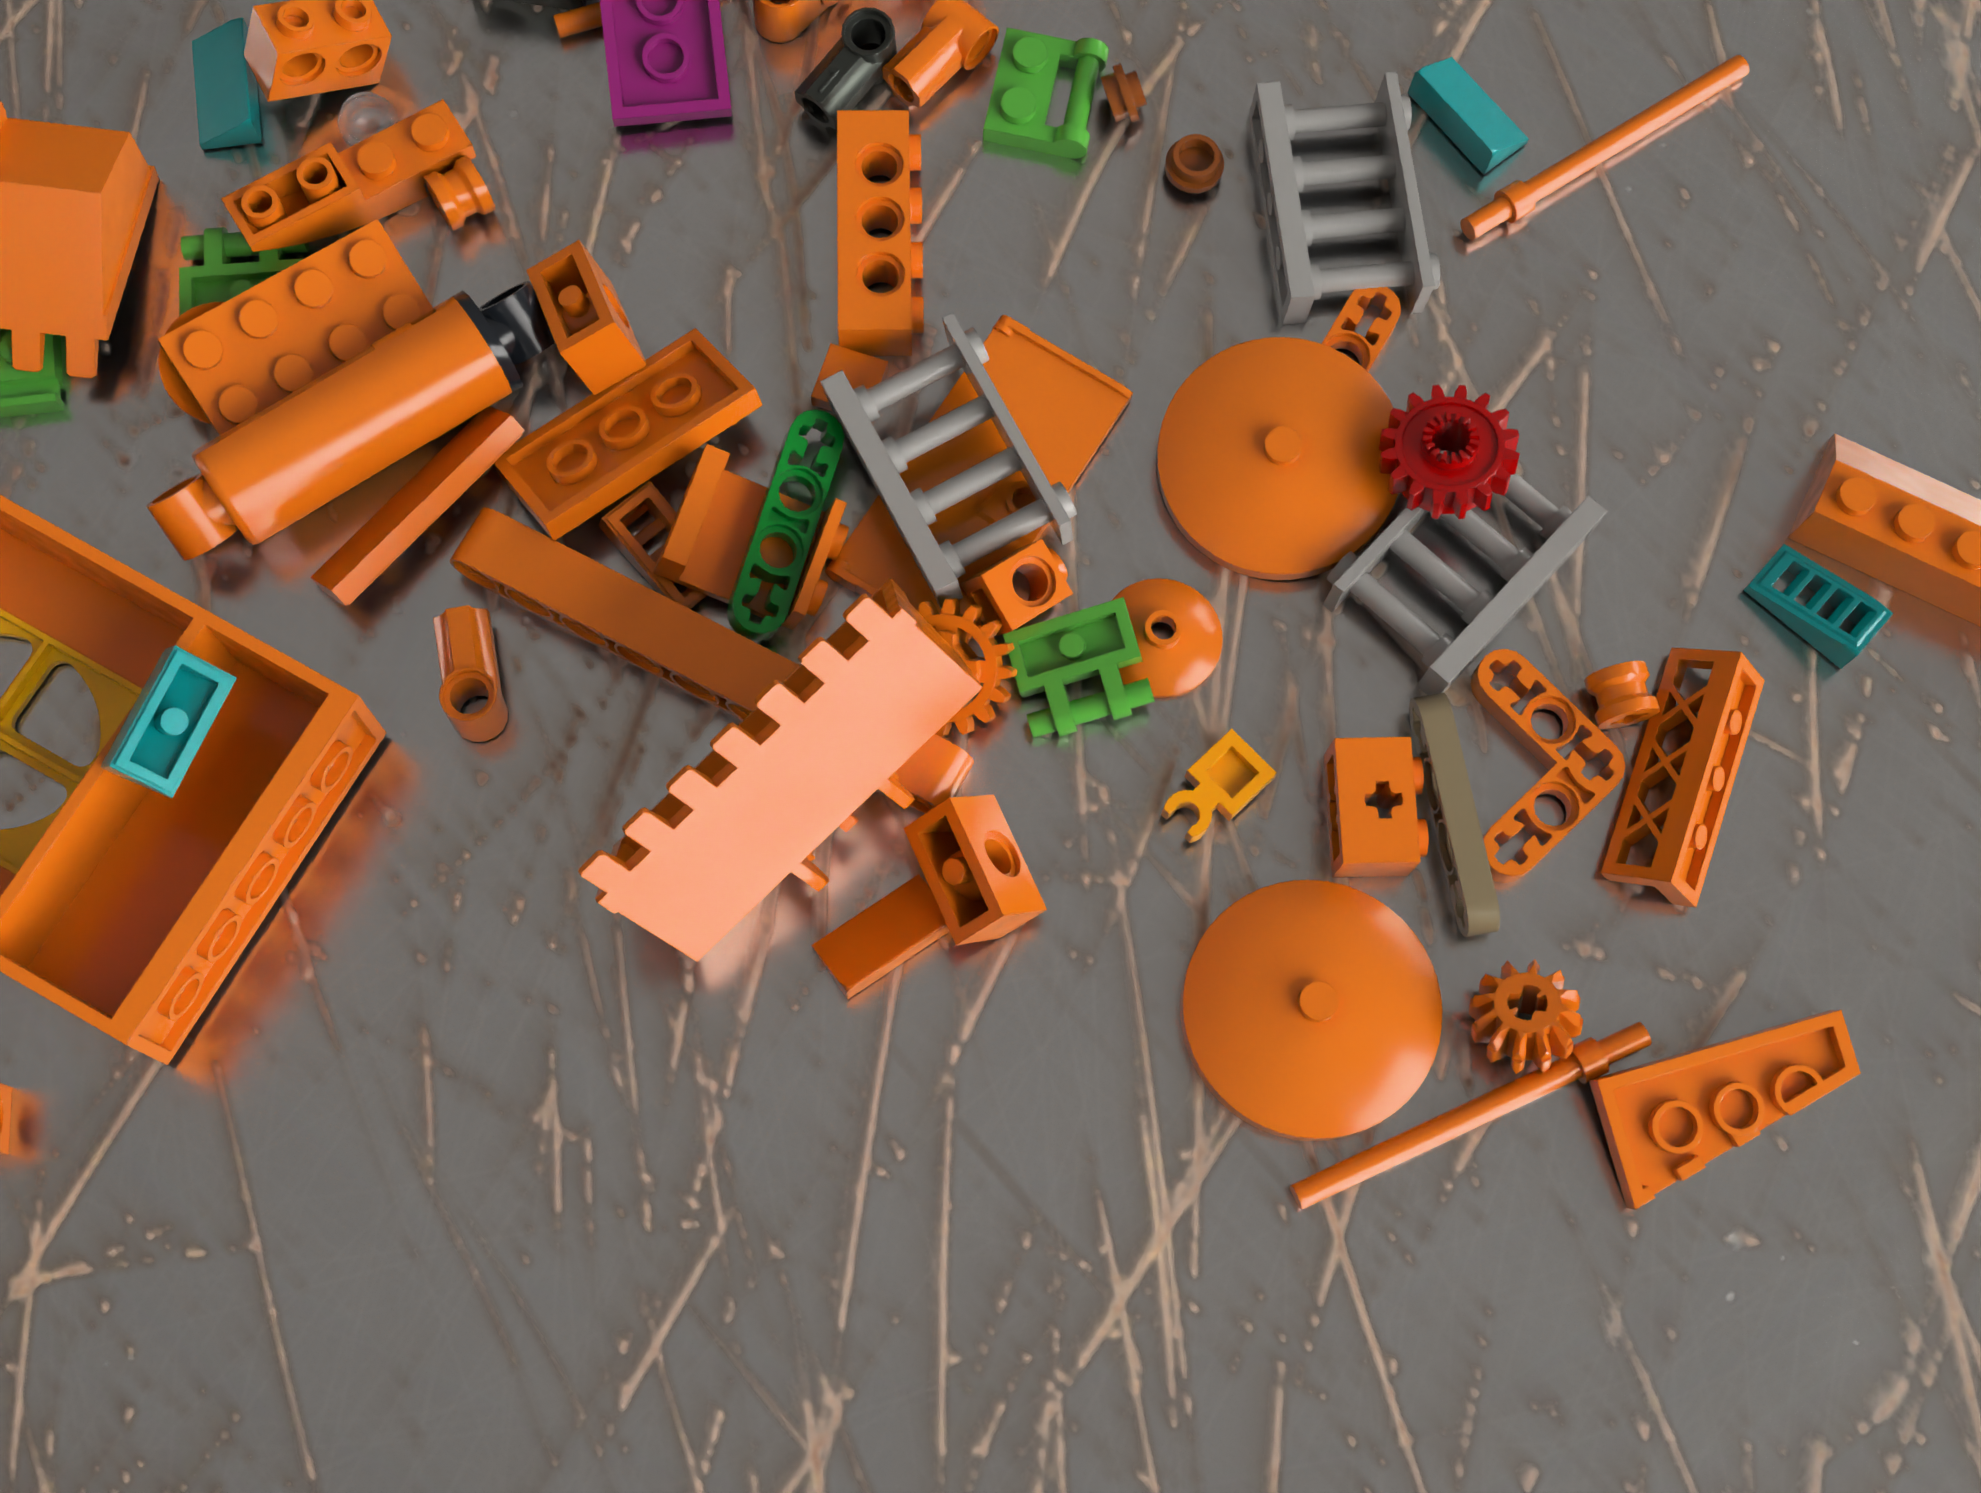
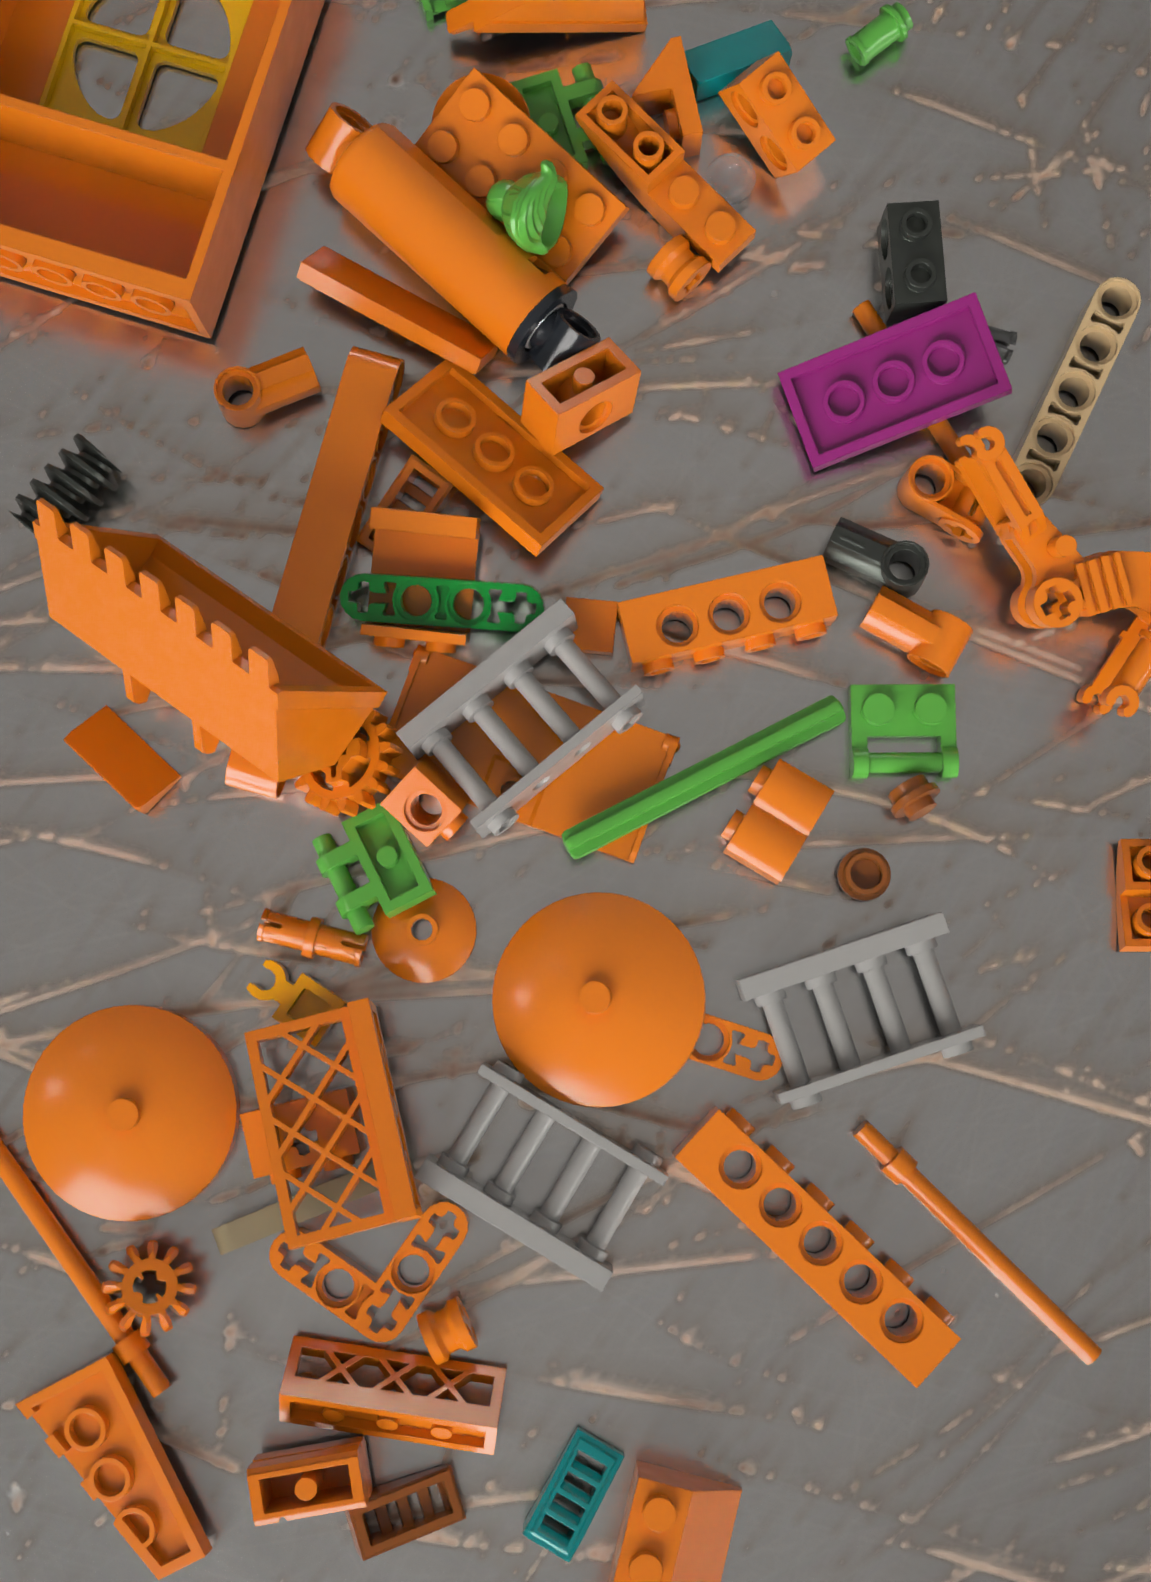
camera: 85 degrees right, 10 degrees up
teal slope [101,645,237,798] -> none
orange brick [903,794,1047,945] -> none
red gear [1379,385,1520,519] -> none
teal slope [1407,57,1529,175] -> none
none -> pearl dark grey piece [8,433,122,535]
none -> orange fence [244,997,423,1250]
none -> orange brick [247,1435,373,1526]
none -> orange pin [257,908,369,968]
none -> dark orange slope [344,1463,466,1561]
none -> bright green hair [486,160,568,255]
none -> bright green axle [561,695,846,859]
none -> orange slope [631,36,703,158]
none -> orange brick [672,1106,961,1388]
none -> orange brick [721,759,834,885]

